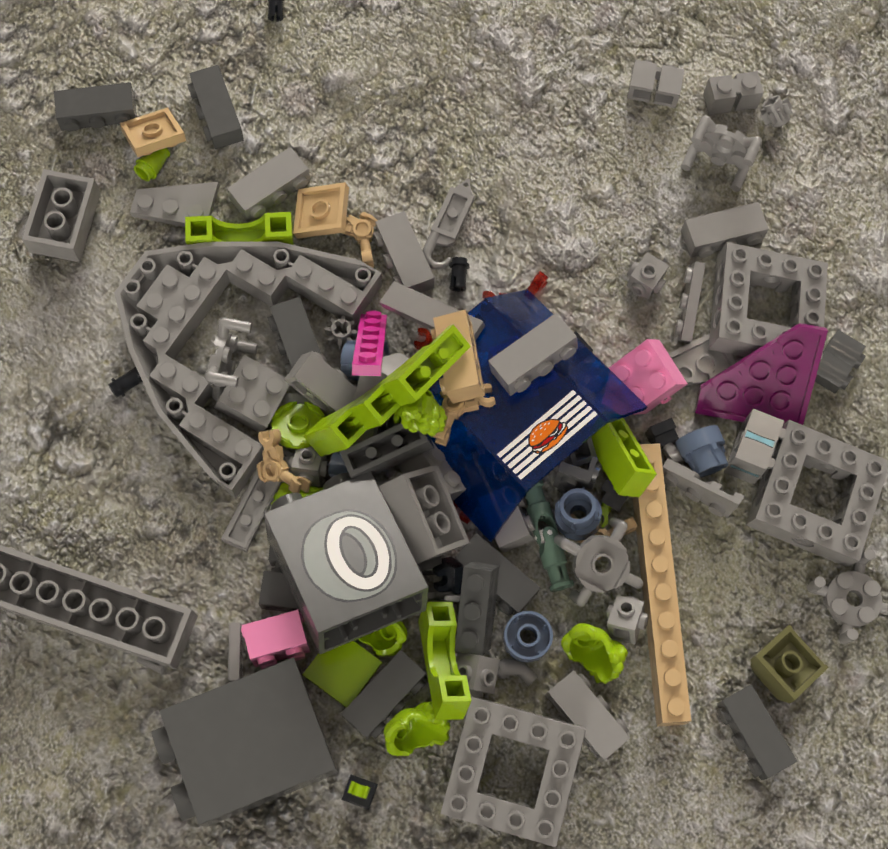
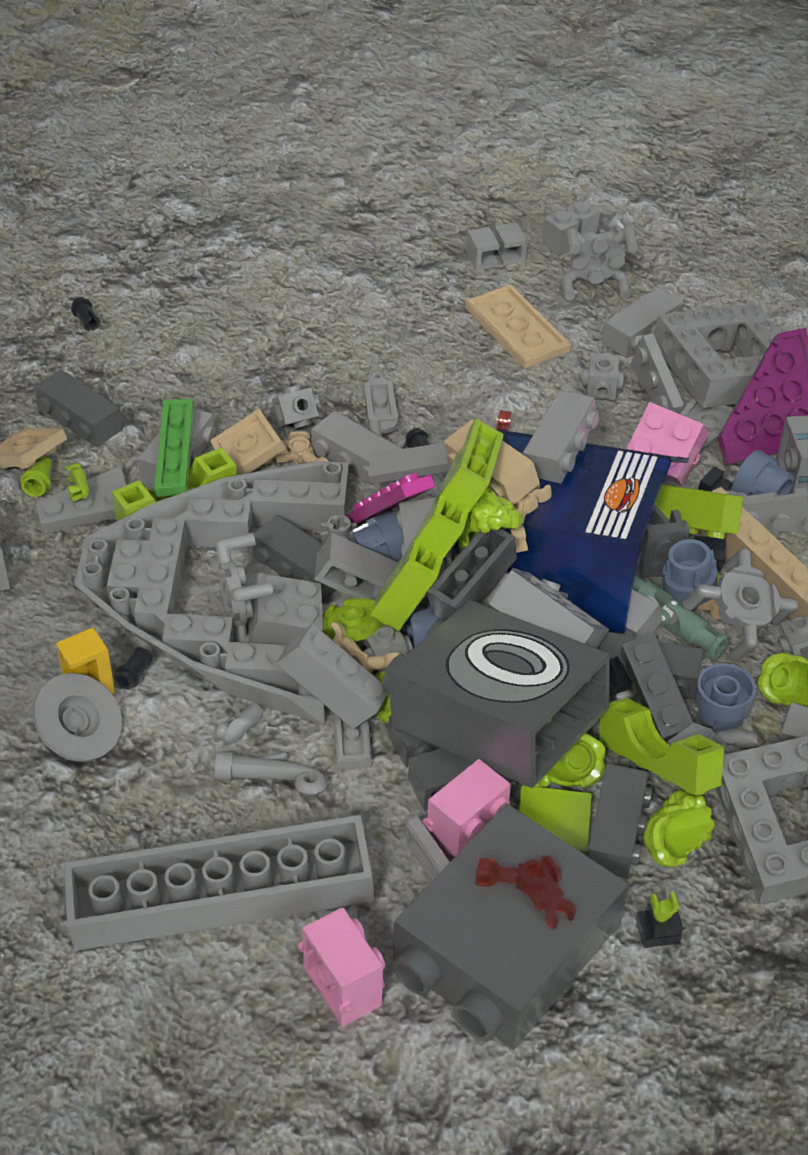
camera: 25 degrees left, 25 degrees down
none -> light grey hat [33,673,122,762]
none -> yellow panel [56,627,115,694]
none -> lime arm [63,463,90,502]
none -> bright green plate [154,398,195,497]
none -> light grey plant [215,751,327,796]
none -> light grey arm [216,703,262,744]
none -> light grey brick [272,385,320,429]
none -> light grey brick [276,623,387,729]
none -> bright pink brick [298,907,385,1027]
none -> tan tile [465,284,571,369]
none -> clear red piece [475,856,576,929]

